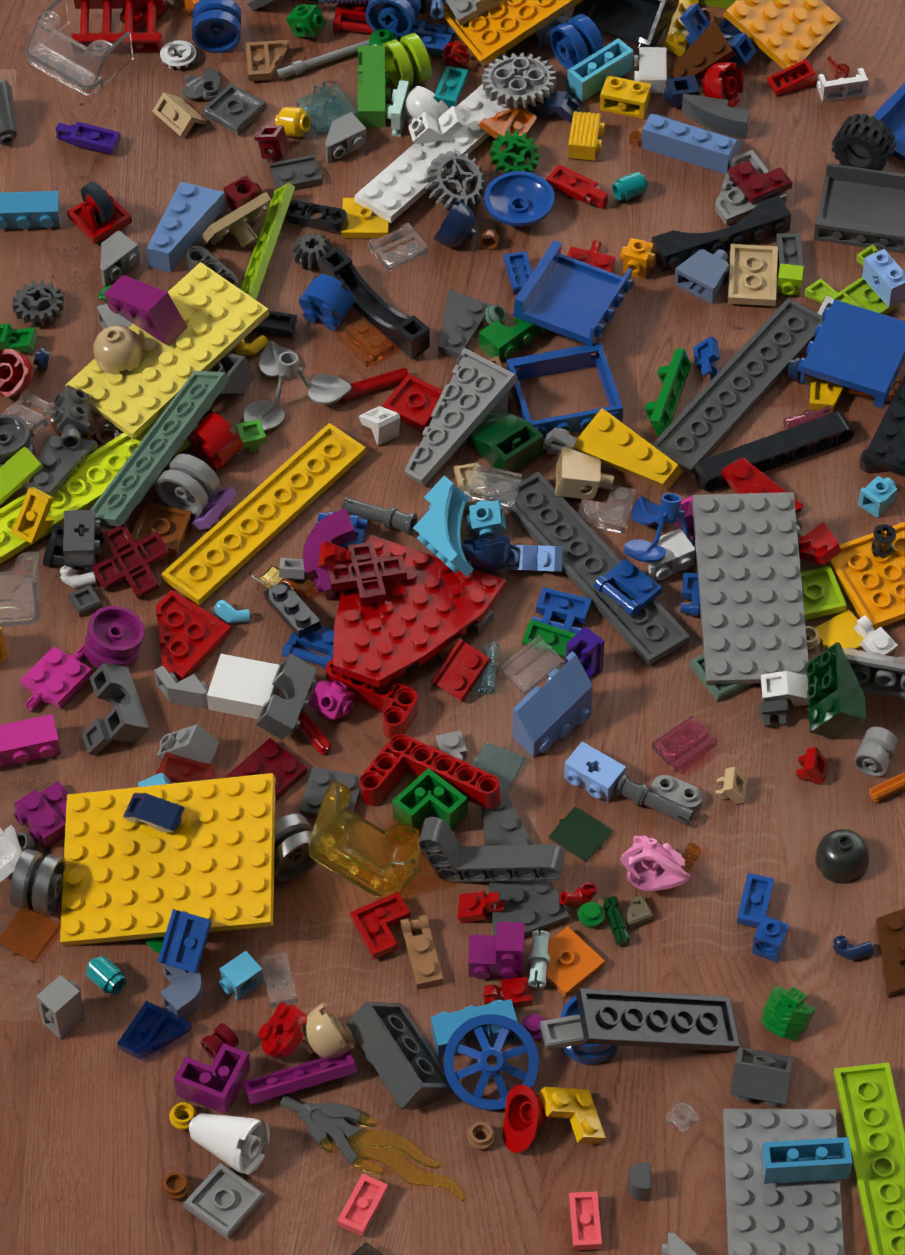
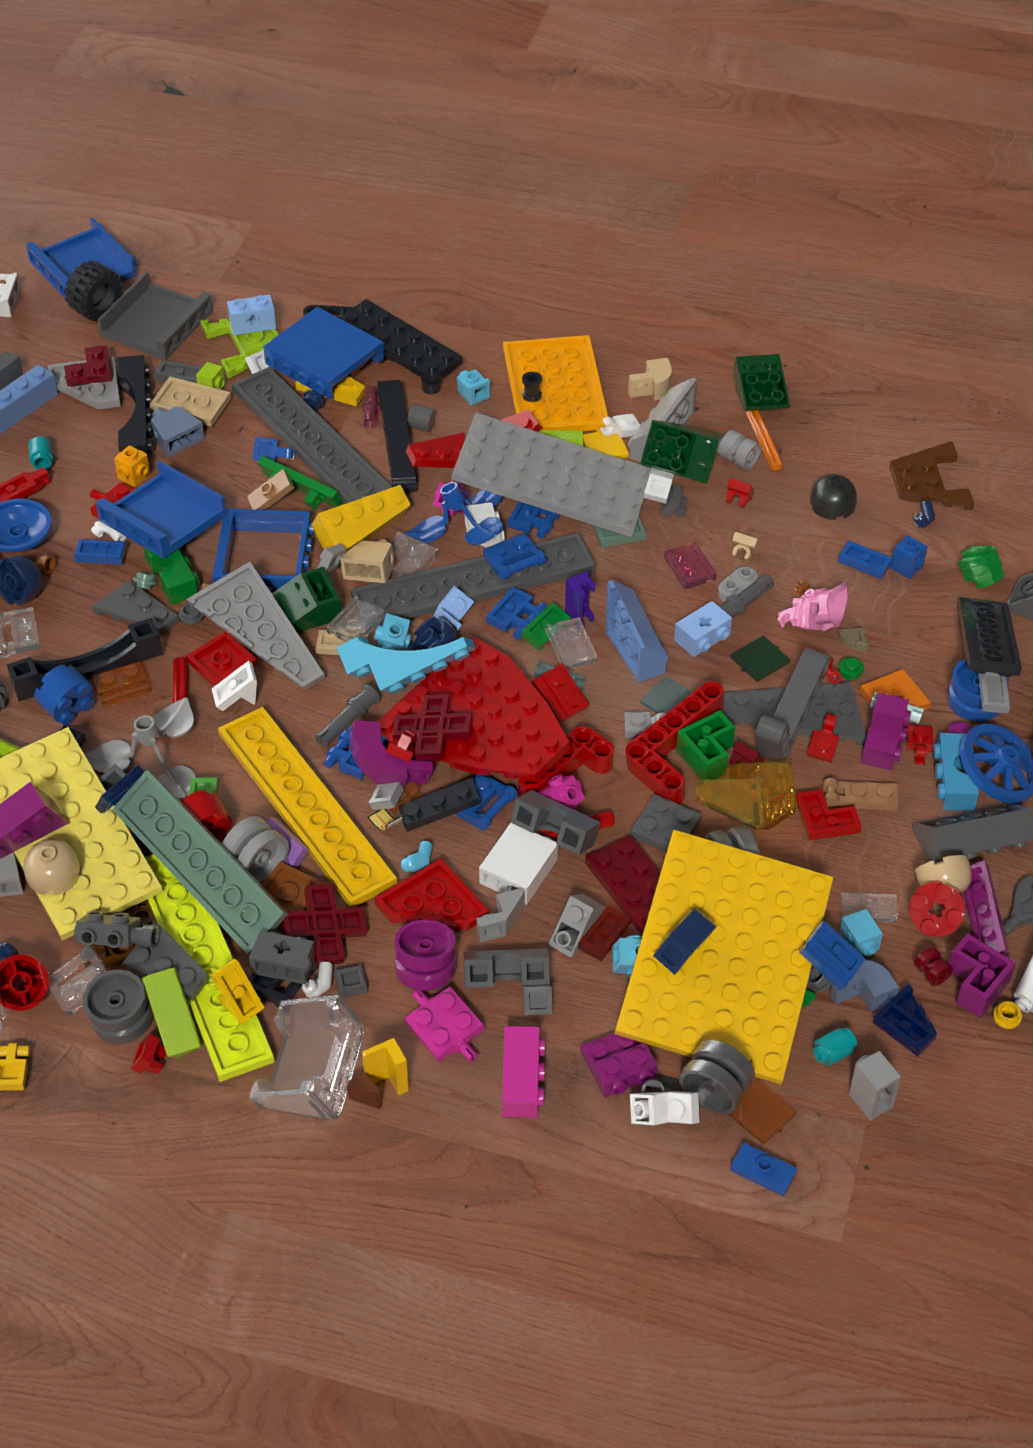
camera: 75 degrees left, 5 degrees down
dark green axle [603,896,630,947] -> none
none -> clear blue tile [95,765,145,814]
none -> medium nougat plate [247,469,294,510]
none -> dark grey brick [407,404,435,432]

